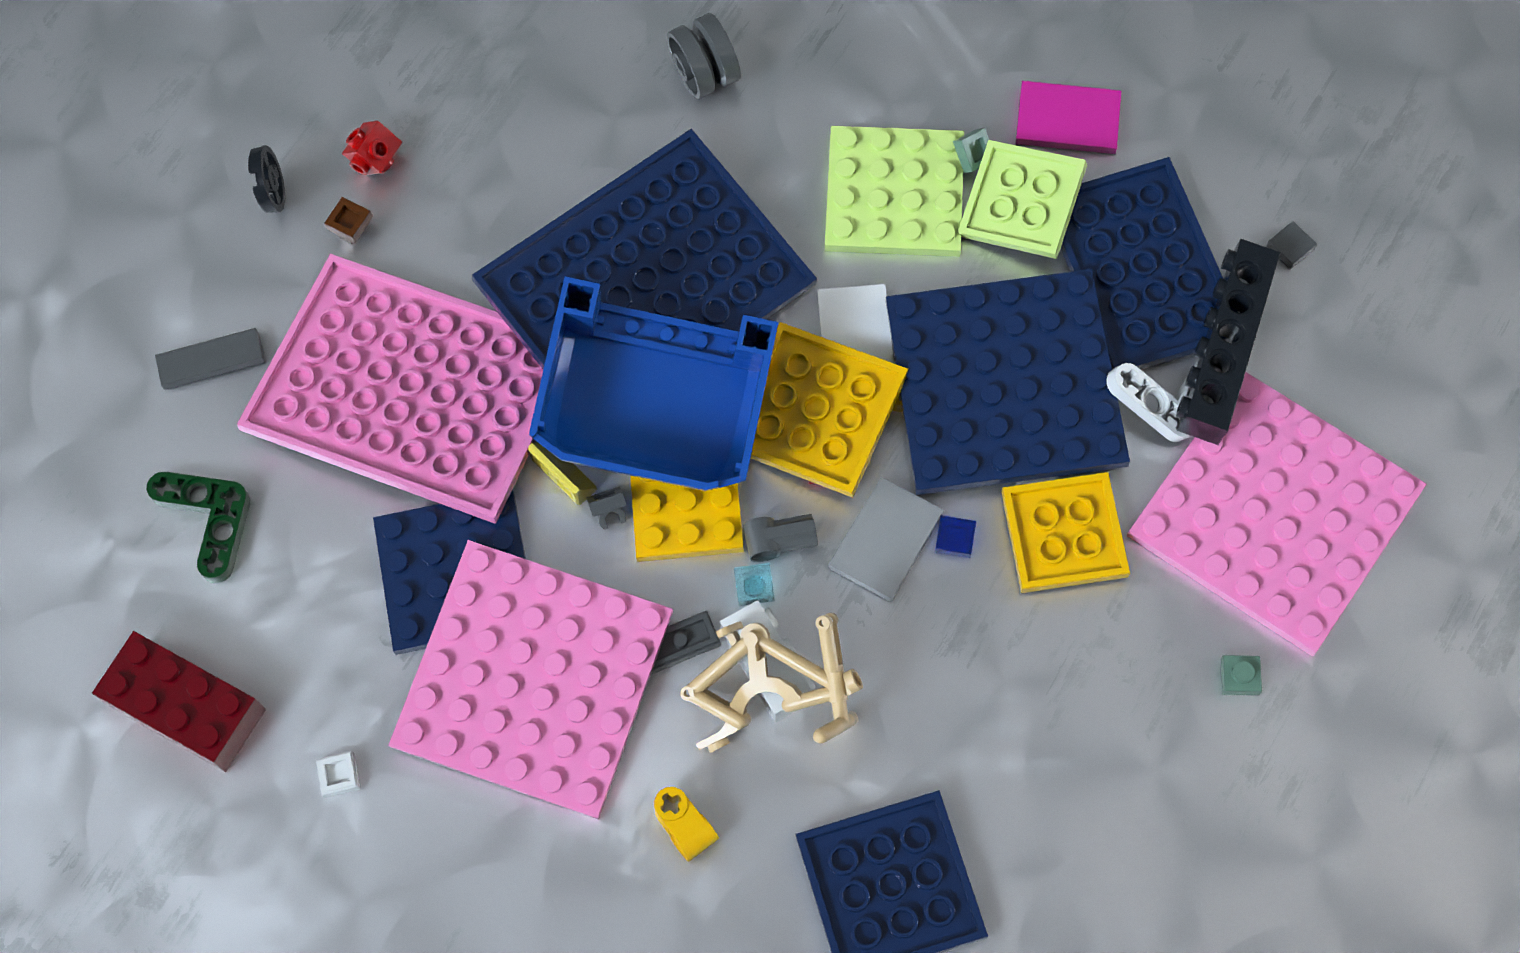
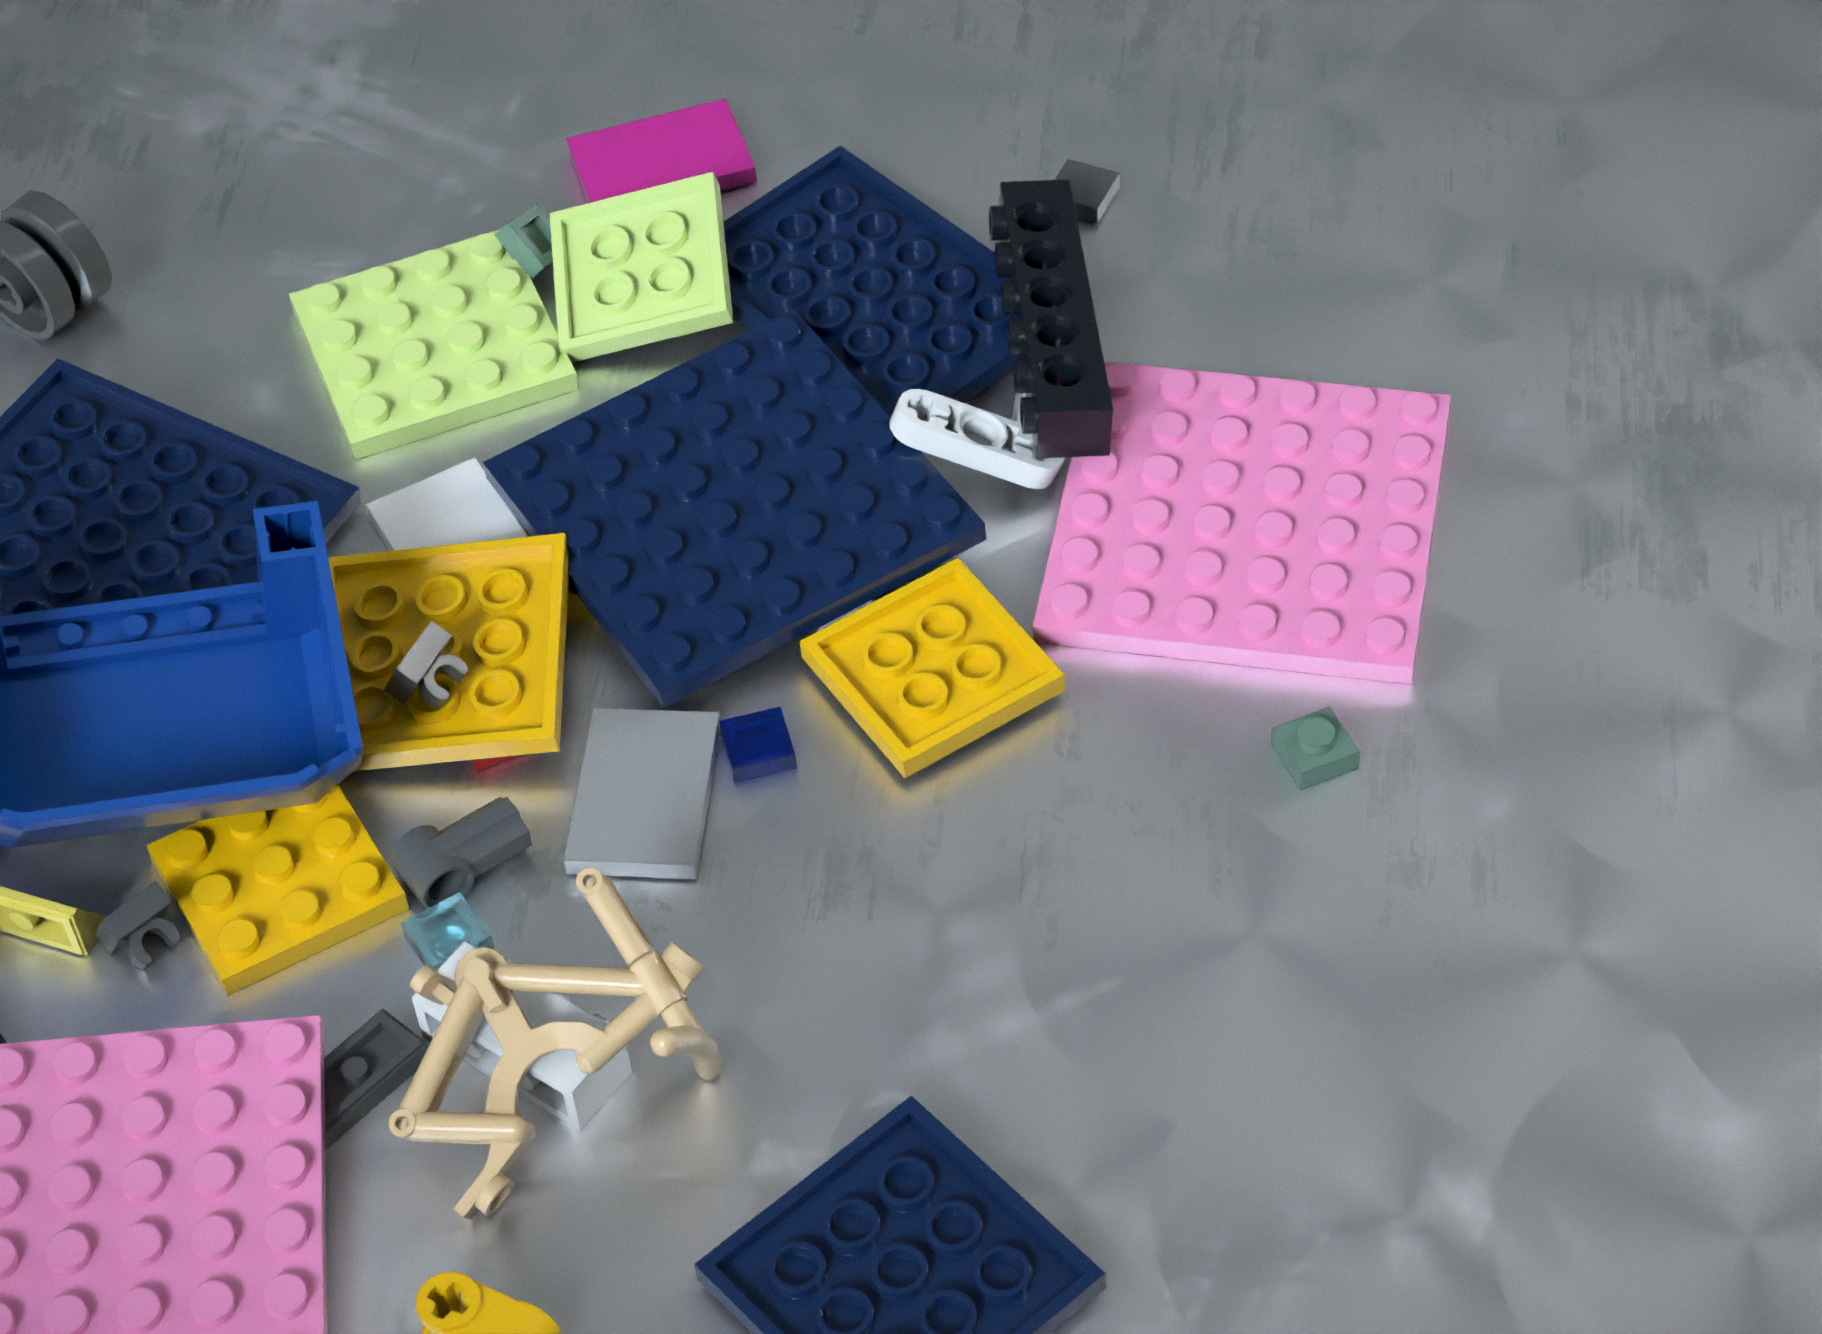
camera: 25 degrees left, 20 degrees down
none -> tile [384,621,469,708]

